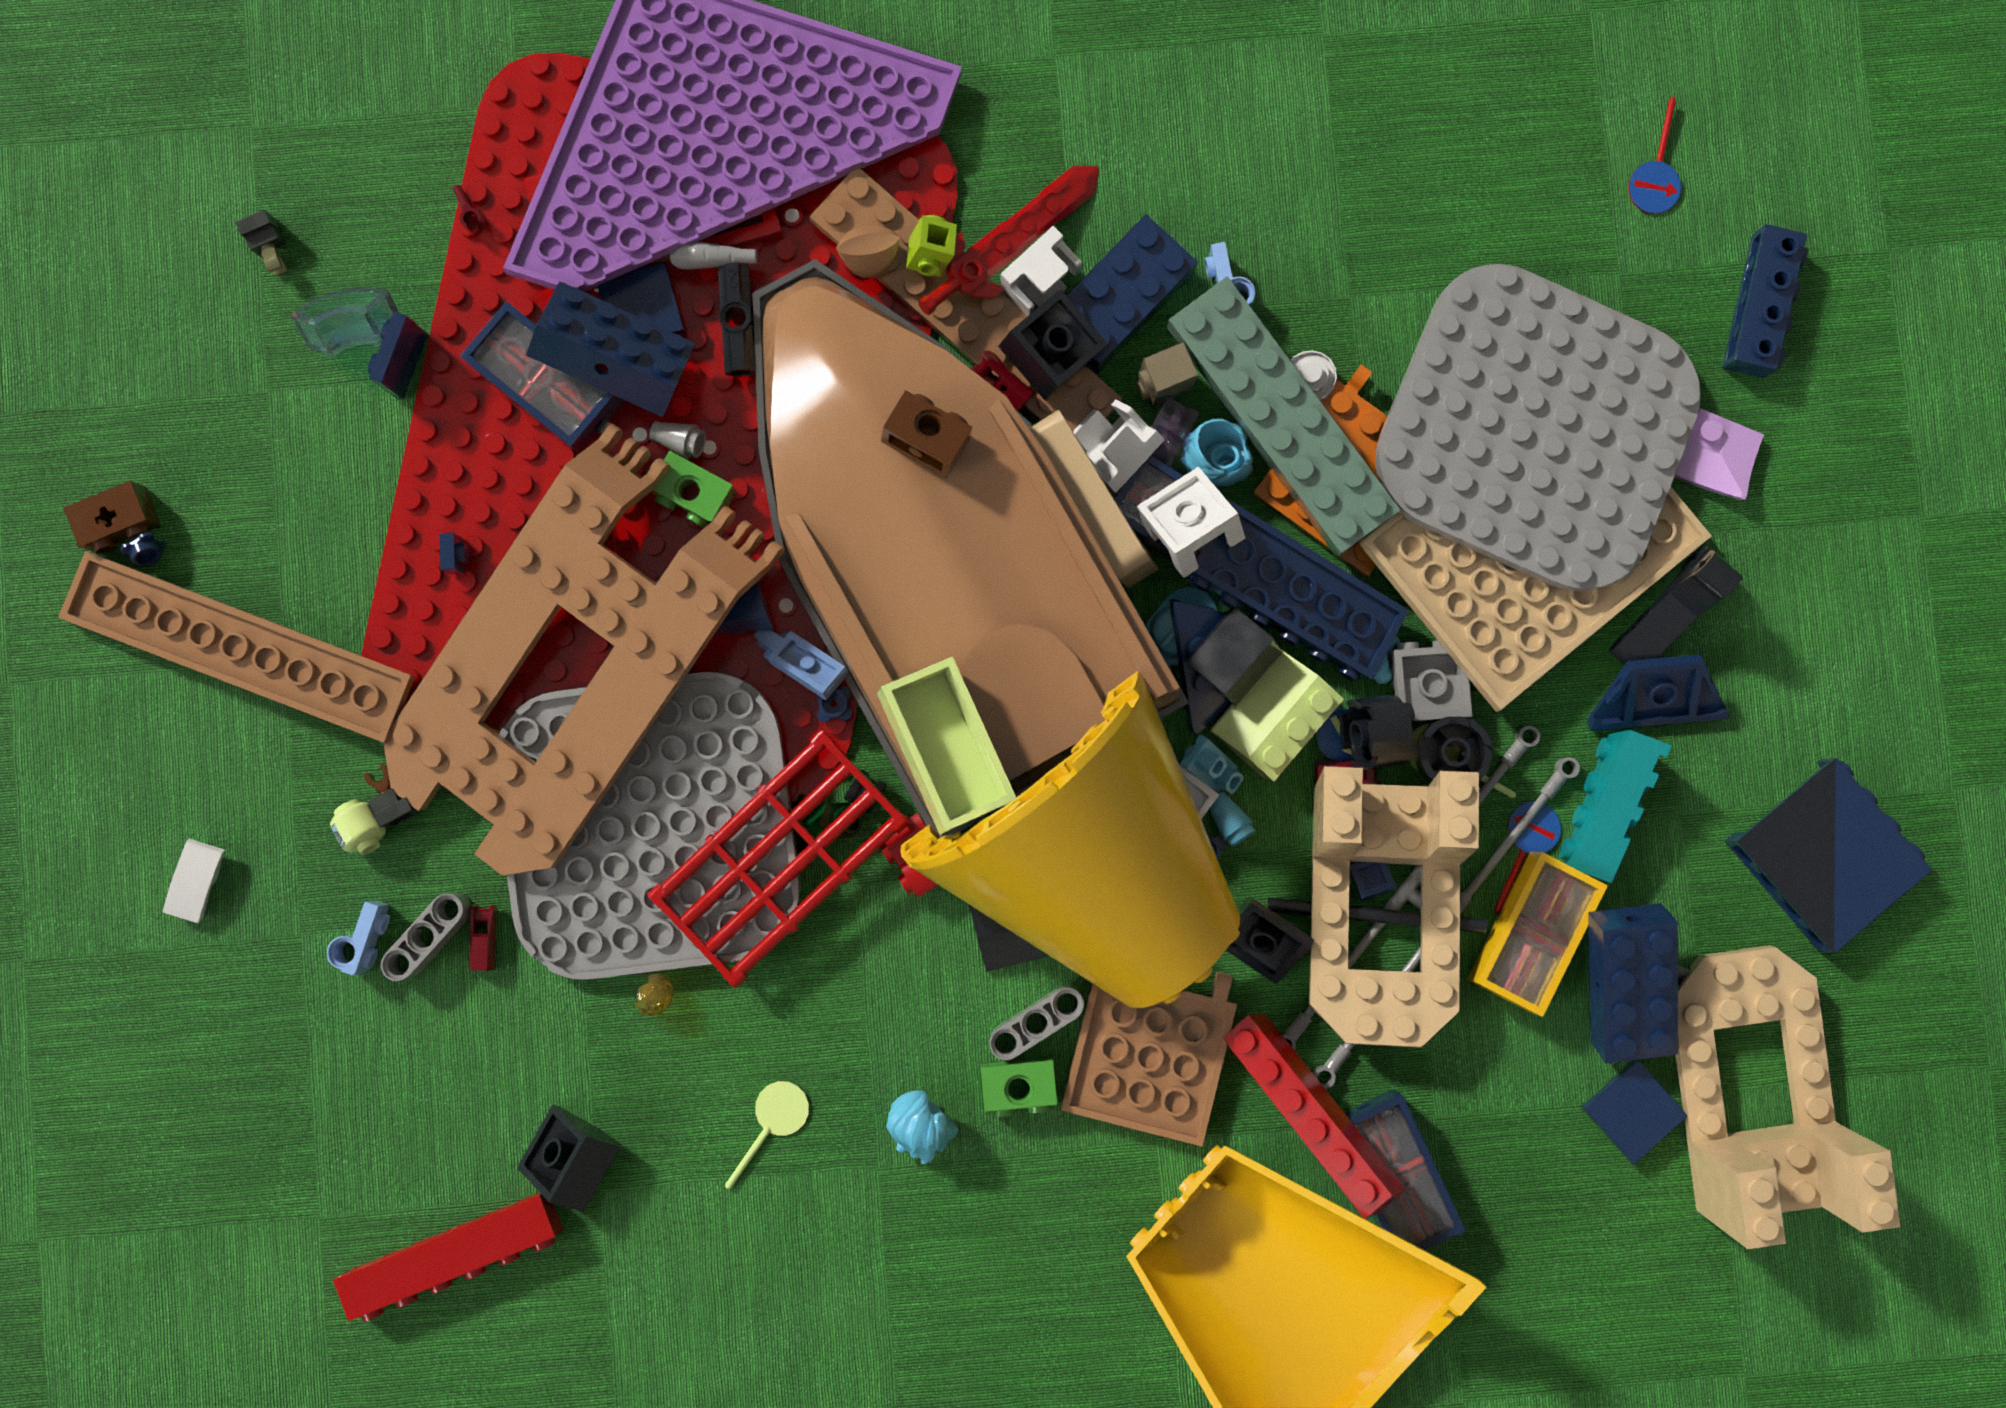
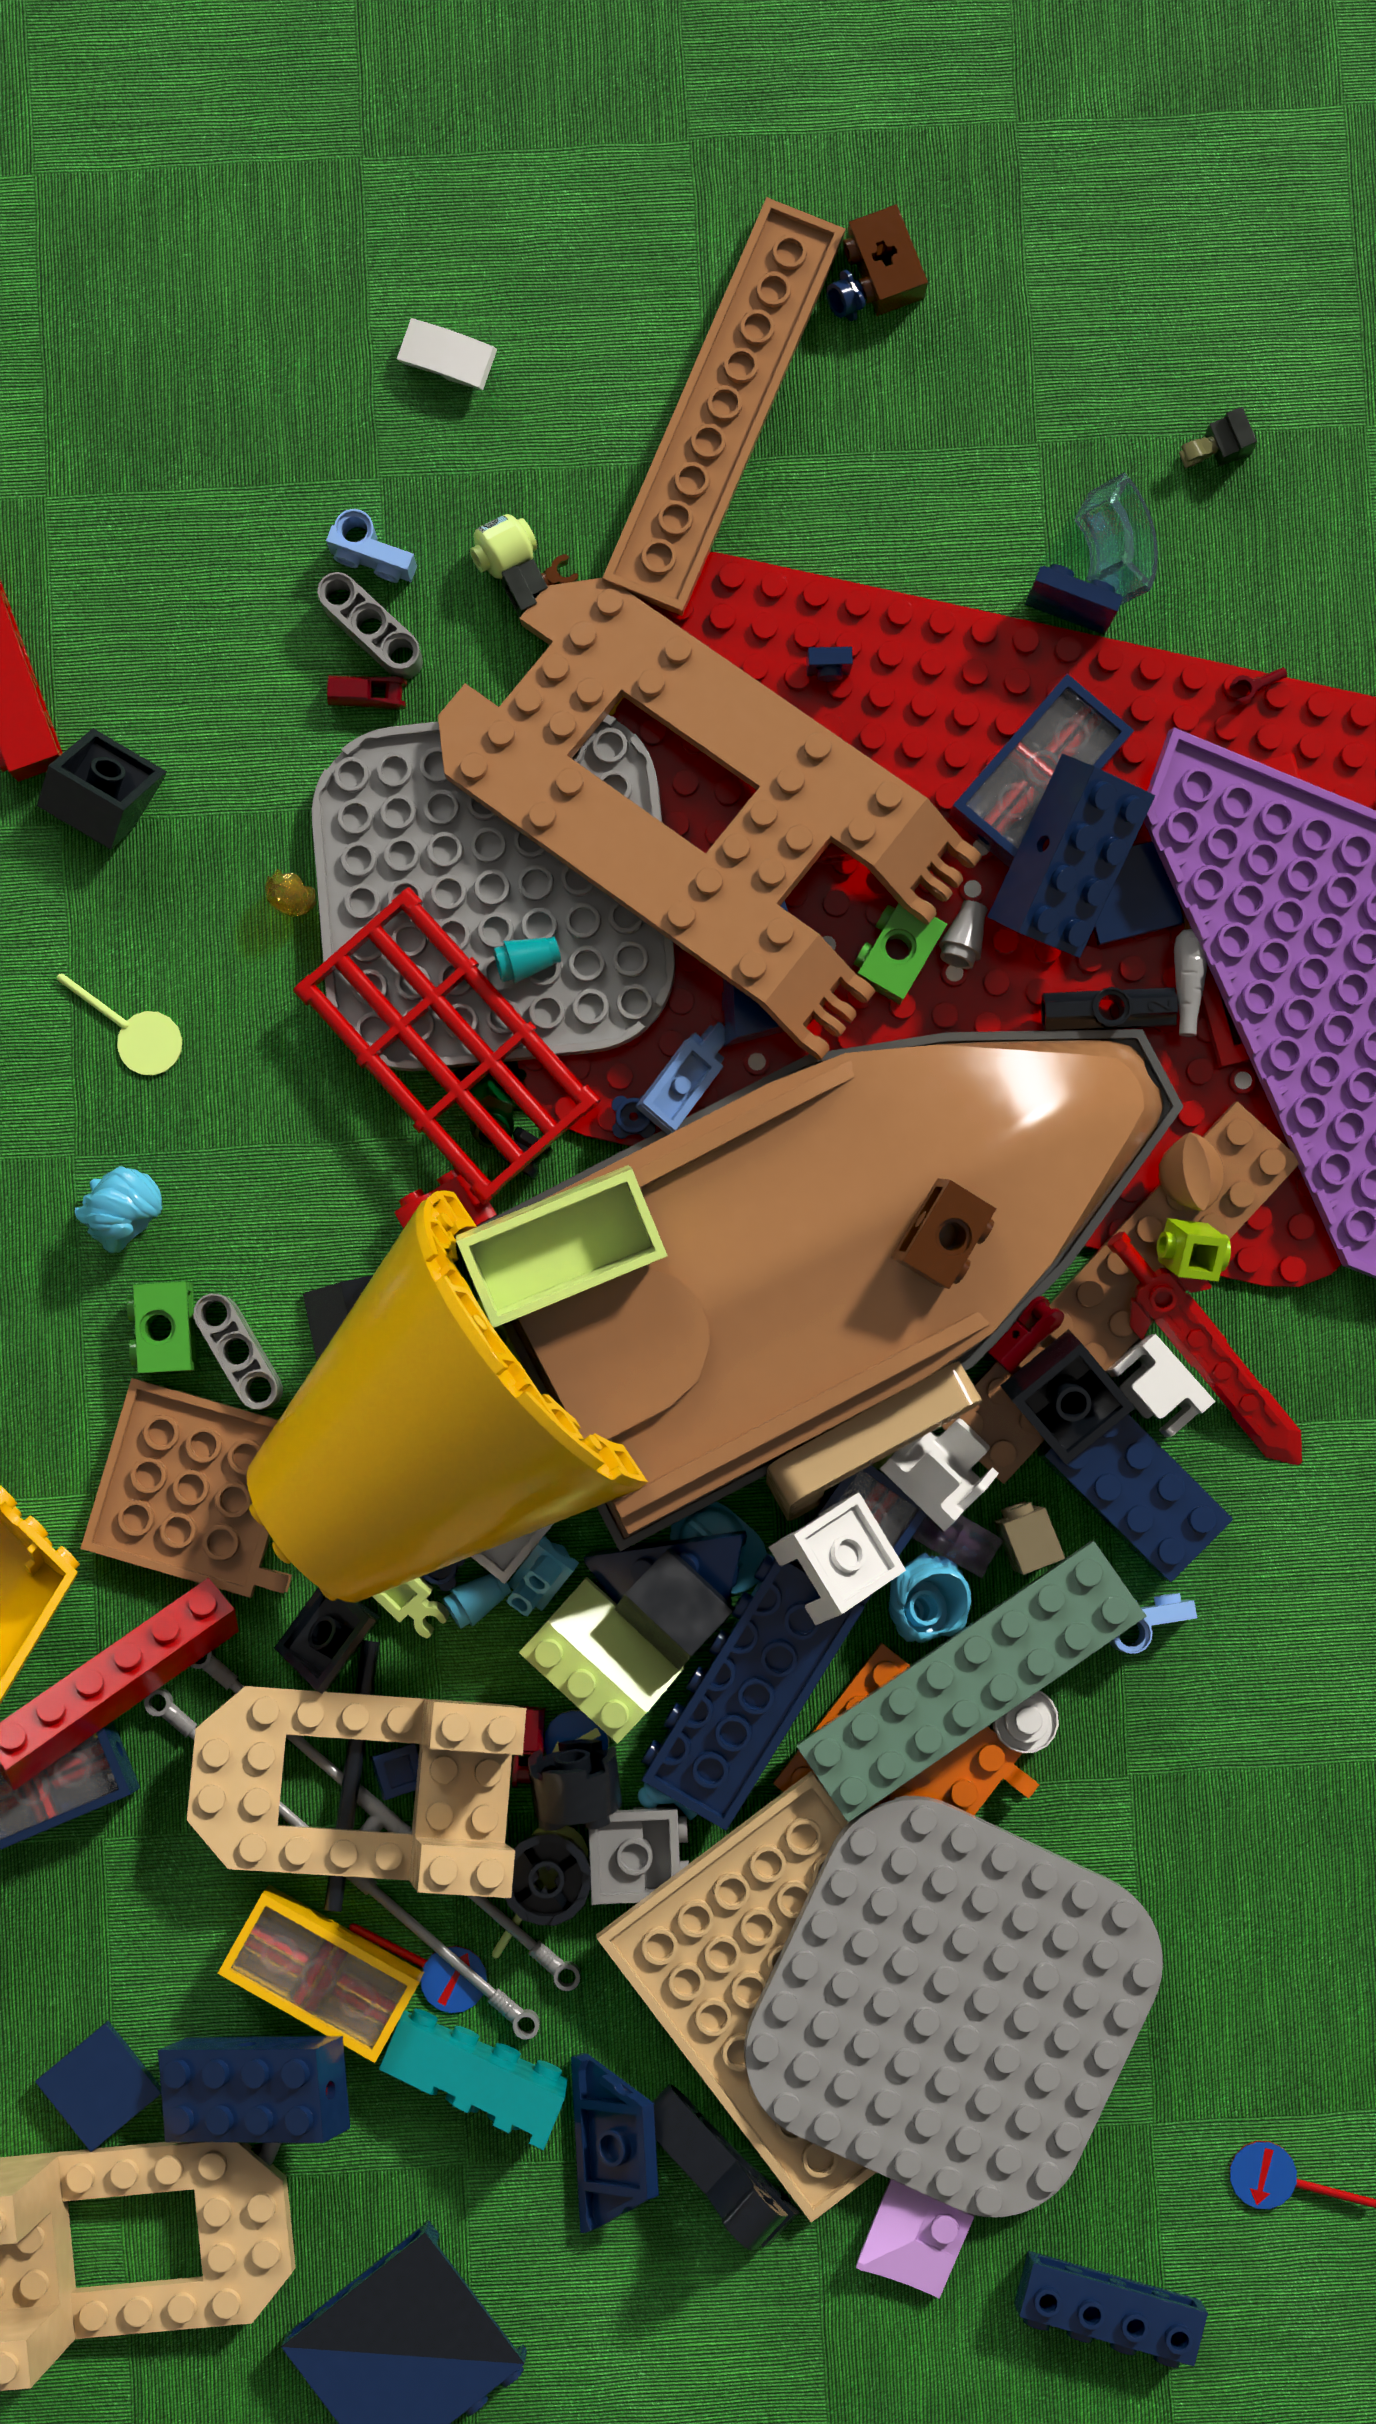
camera: 85 degrees right, 0 degrees up
none -> yellowish green plate [372,1577,449,1639]
none -> teal cone [493,937,561,984]

